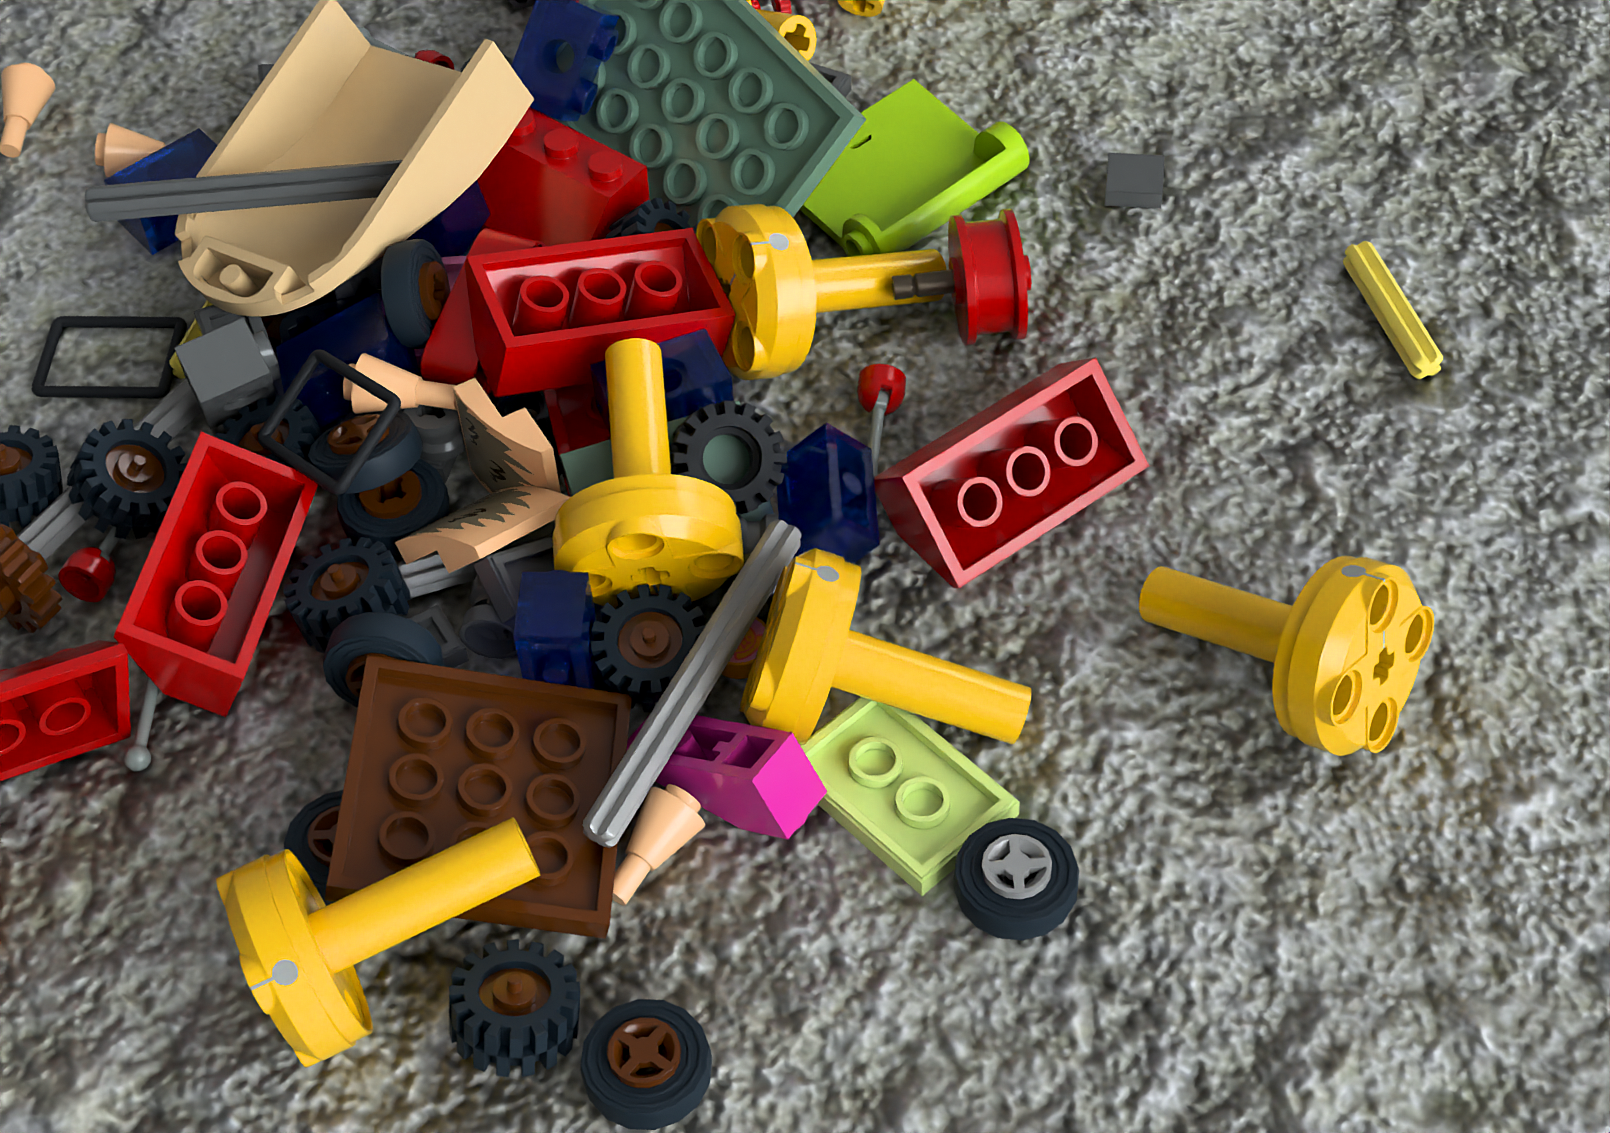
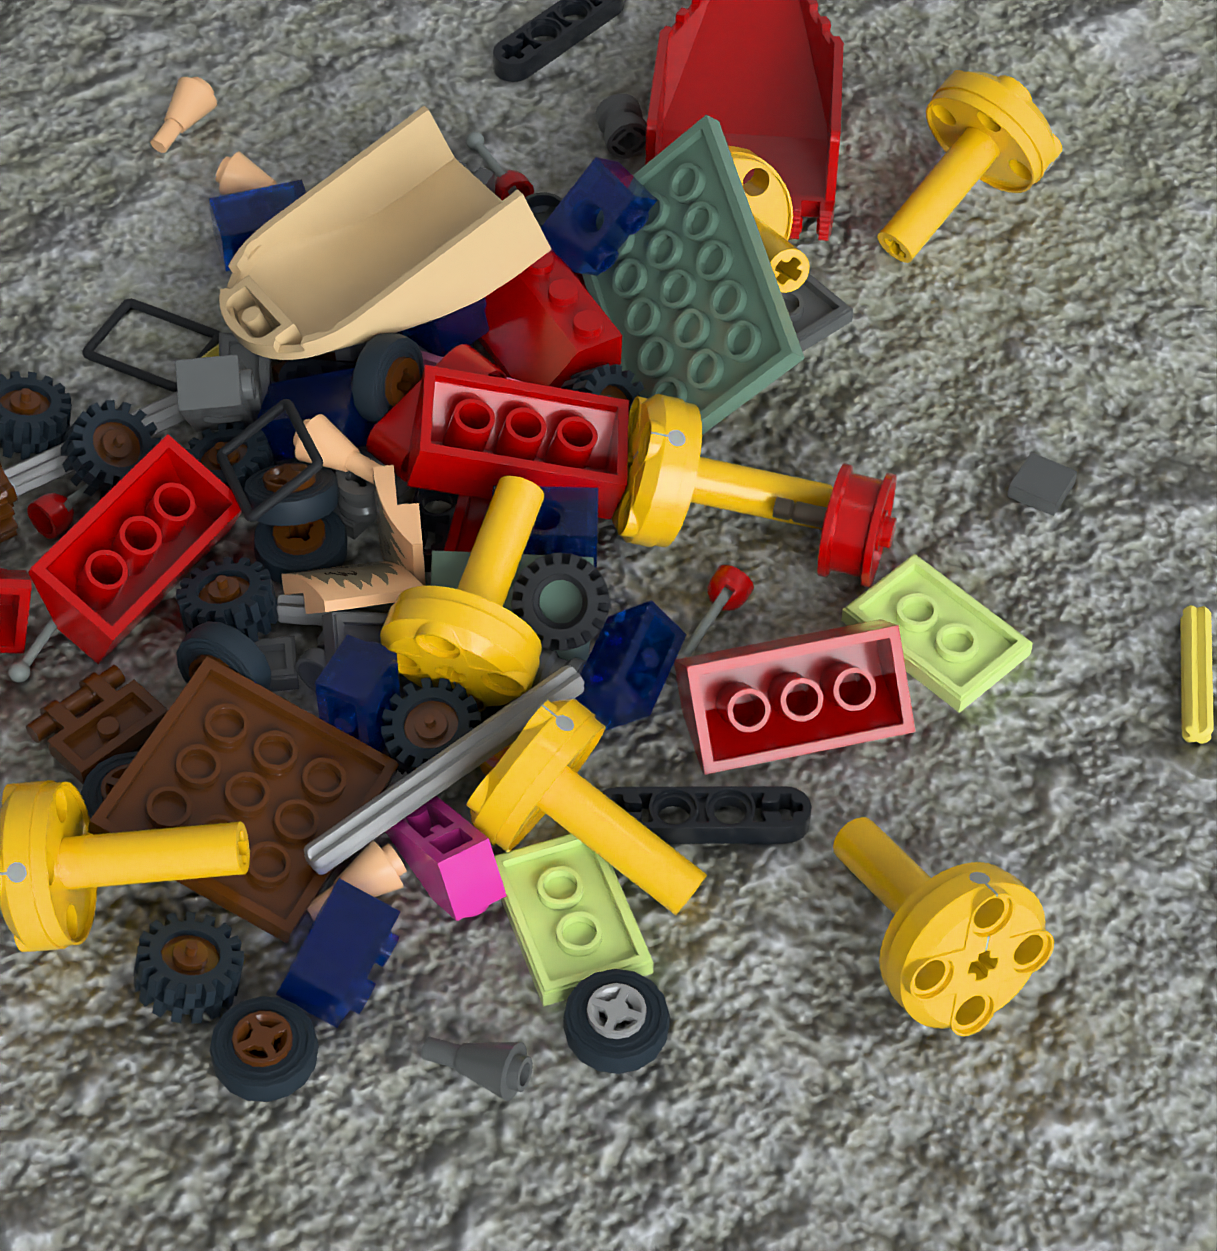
camera: 20 degrees right, 0 degrees up
dark grey axle [85,160,402,222] -> none
lime door [800,79,1030,256] -> none
none -> reddish brown plate [26,665,168,784]
none -> clear blue brick [275,878,401,1028]
none -> dark grey cone [422,1037,533,1101]
none -> black beam [602,786,812,844]
none -> yellowish green tile [841,554,1033,713]

